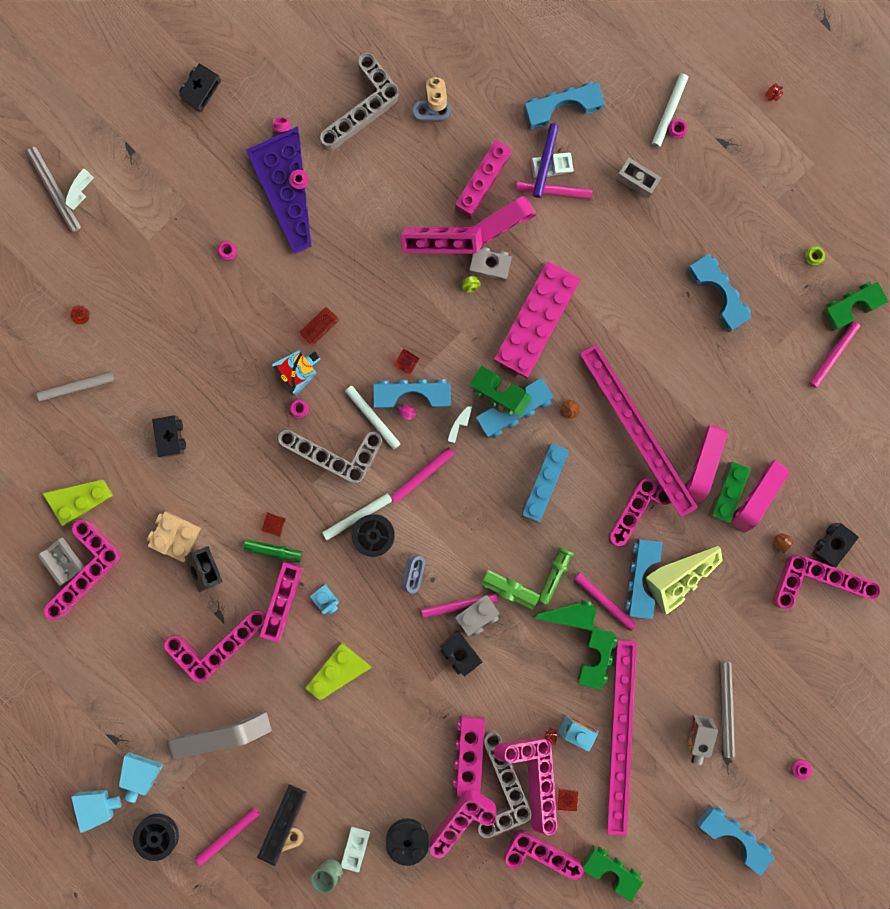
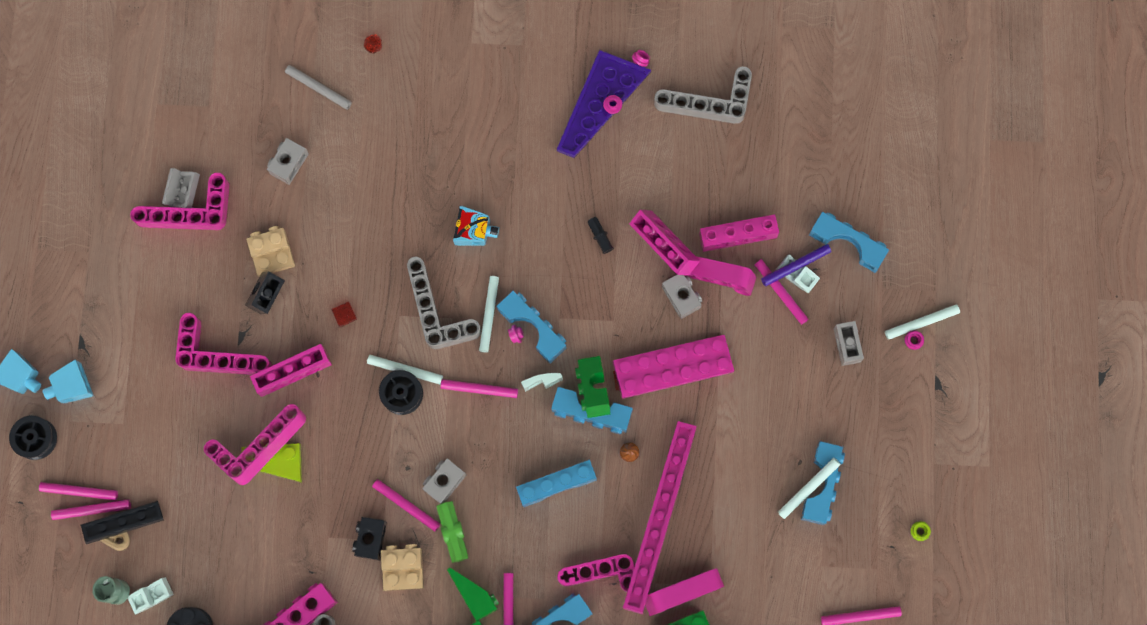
camera: 60 degrees right, 10 degrees down
lime wing [43,480,113,526] -> none
black brick [152,415,186,458] -> none
light grey beam [167,712,272,759] -> none
dark pink plate [218,241,237,260] -> none
green pin [244,539,303,563] -> none
dark pink plate [290,399,309,418] -> none
clear red bracket [299,307,340,347] -> none
medium azure bracket [310,584,339,615] -> none
clear red plate [394,349,420,375] -> none
sand blue plate [401,554,425,594] -> none
sand blue plate [413,100,451,121] -> none
tan plate [426,77,447,111] -> none
light grey bracket [455,595,500,636] -> none
lime plate [462,276,481,293] -> none
bright green pin [538,547,575,605] -> none
clear red plate [765,83,783,101] -> none
green arch [822,281,889,331] -> none
none -> dark pink piece [51,500,131,520]
none -> dark pink beam [203,404,306,485]
none -> light grey brick [267,138,309,185]
none -> tan plate [381,544,424,591]
none -> light grey brick [422,459,467,504]
none -> black axle [588,217,614,254]
none -> light aqua piece [778,458,841,519]

